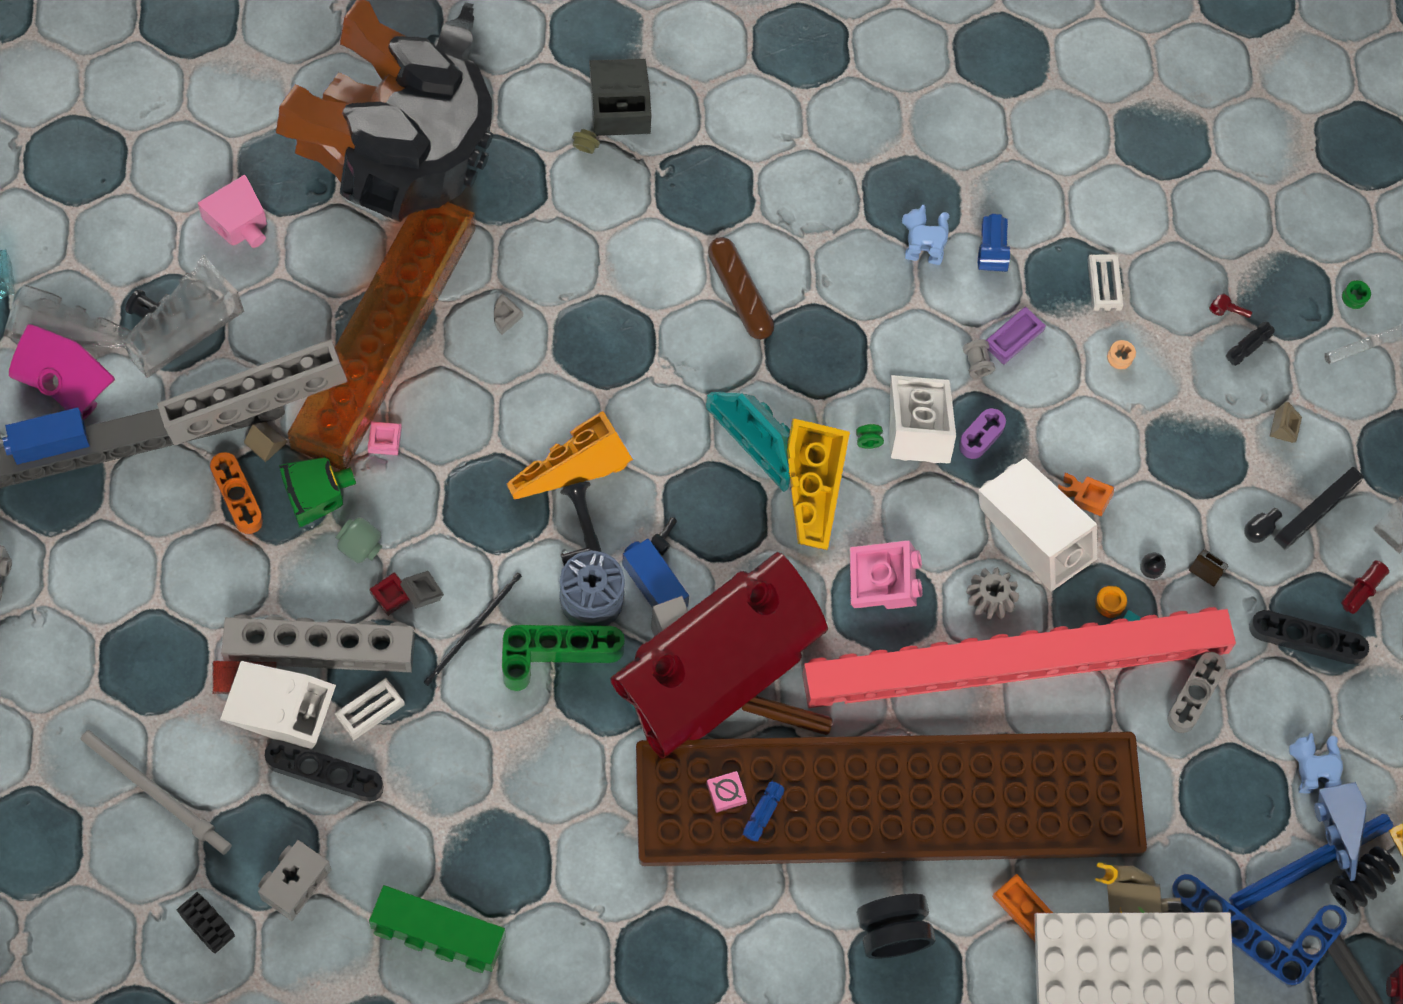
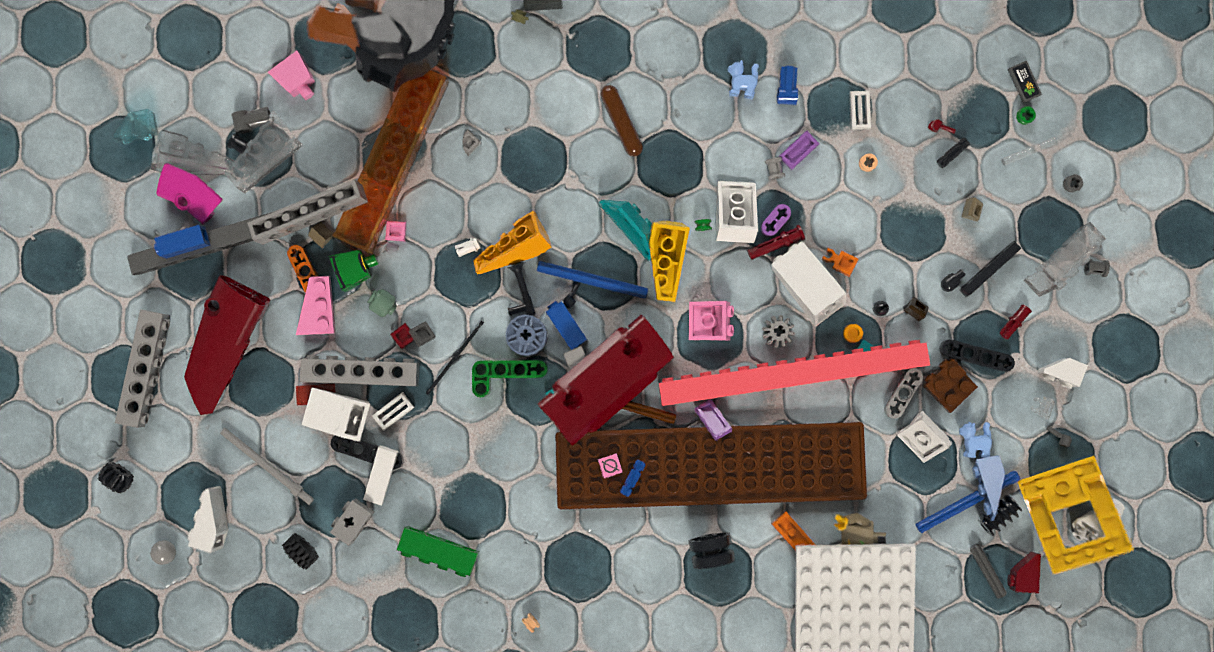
camera: 10 degrees right, 20 degrees up
blue beam [1172,874,1347,985] -> none
none -> dark red panel [184,275,271,415]
none -> white slope [188,486,229,553]
none -> dark grey piece [231,107,273,134]
none -> bright pink wing [296,276,335,335]
none -> white tile [363,445,398,506]
none -> white pin [455,237,481,257]
none -> blue axle [537,261,648,299]
none -> medium lavender tile [694,399,732,441]
none -> dark red pin [747,225,806,261]
none -> white bracket [897,411,952,463]
none -> reddish brown plate [922,359,978,413]
none -> tile [1007,60,1042,103]

